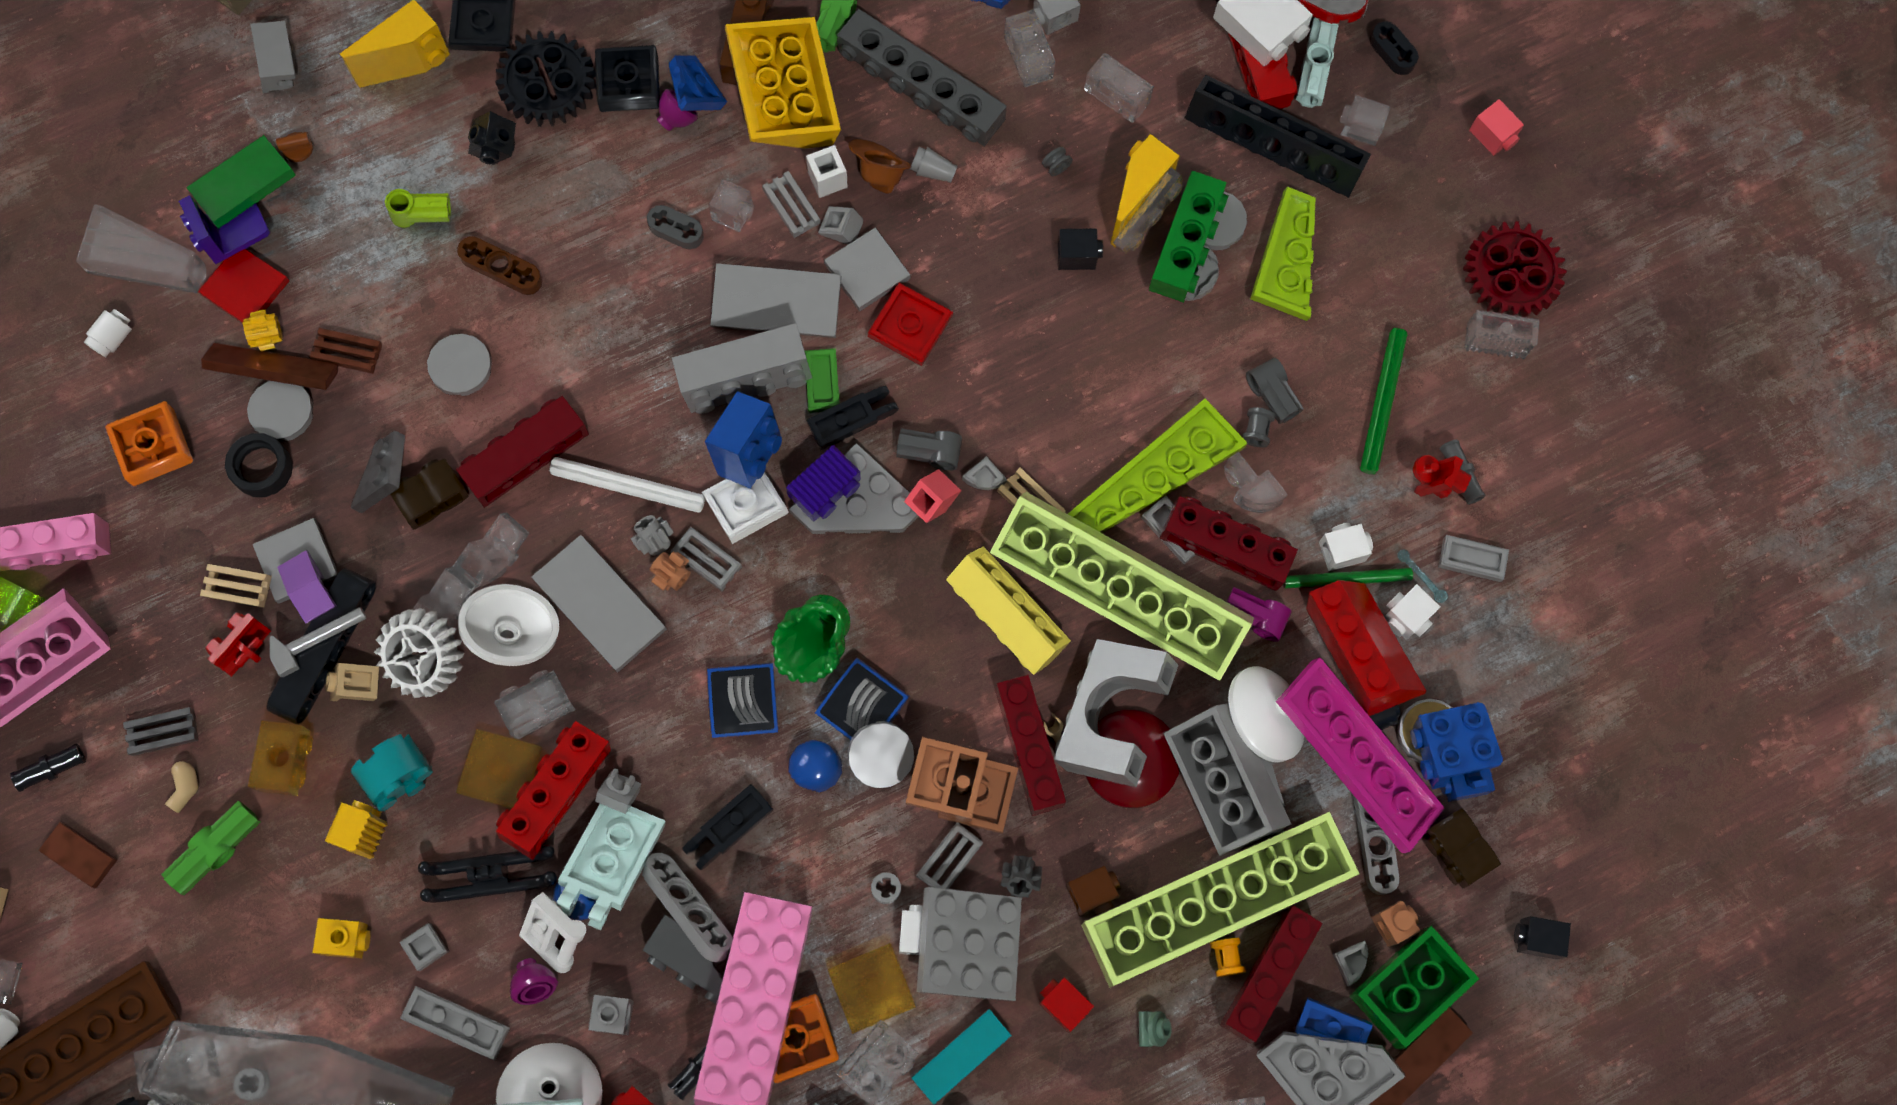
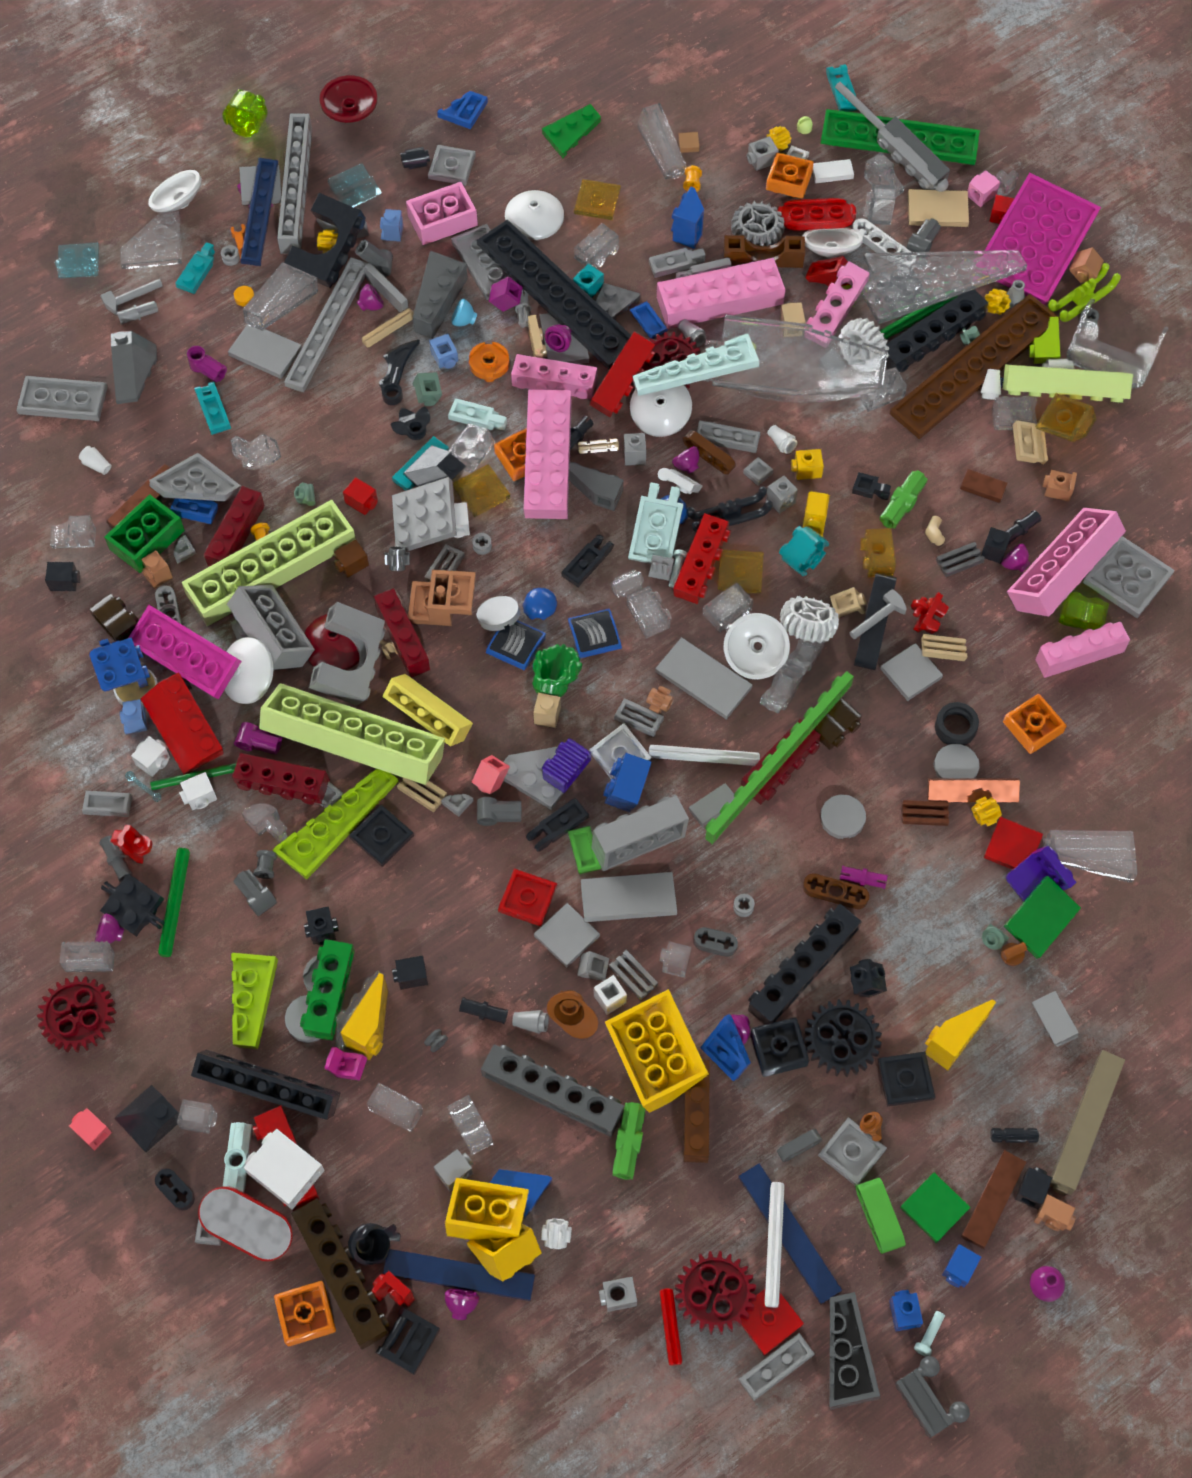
camera: 175 degrees right, 10 degrees down
white brick [84,309,132,358] -> none
medium lavender slope [277,550,337,624] -> none
flat silver wing [351,430,405,513] -> none
lime piece [385,189,451,228] -> none
light grey gear [631,515,674,556] -> none
light grey beam [642,853,733,962] -> none
none -> clear arch [50,515,96,548]
none -> magenta brick [95,913,124,946]
none -> black plate [100,873,165,937]
none -> black slope [114,1085,183,1153]
none -> medium blue brick [120,699,147,734]
none -> black brick [304,906,339,946]
none -> dark pink bracket [325,1047,367,1080]
none -> black plate [349,805,414,867]
none -> slope [403,445,466,487]
none -> black pin [459,997,509,1024]
none -> tan brick [533,693,561,728]
none -> tan axle [578,438,619,454]
none -> clear brick [610,569,644,598]
none -> clear brick [627,586,672,639]
none -> light aqua piece [669,549,688,588]
none -> reddish brown beam [683,430,736,475]
none -> light grey tile [689,783,735,827]
none -> bright green plate [705,671,854,844]
none -> light grey bush [733,894,755,917]
none -> black brick [748,904,862,1025]
none -> light grey brick [766,476,798,514]
none -> white cone [767,425,797,454]
none -> magenta pin [840,865,888,889]
none -> black plate [852,472,891,500]
none -> black brick [981,527,1011,564]
none -> sand green plate [982,924,1009,950]
none -> magenta brick [1001,544,1031,572]

